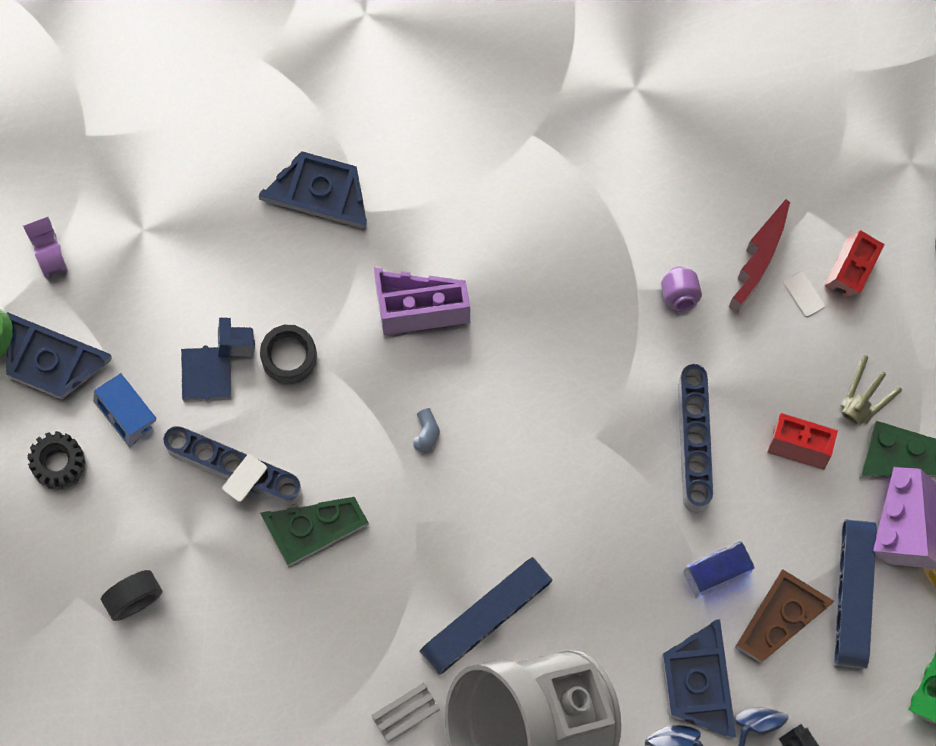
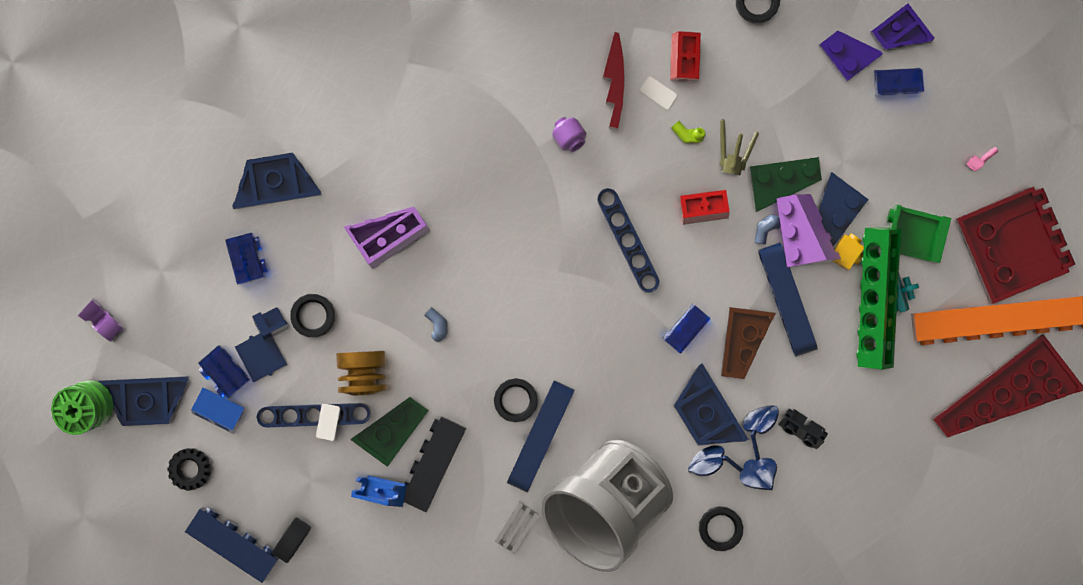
camera: 20 degrees left, 15 degrees up
none -> dark blue brick [185,507,279,583]
none -> clear blue brick [198,345,251,398]
none -> clear blue brick [225,233,268,285]
none -> pearl gold wheel [336,351,387,396]
none -> blue hinge [351,475,407,507]
none -> black brick [404,416,467,512]
none -> black tyre [494,378,538,423]
none -> lime arm [671,121,706,144]
none -> sand blue arm [754,215,781,245]

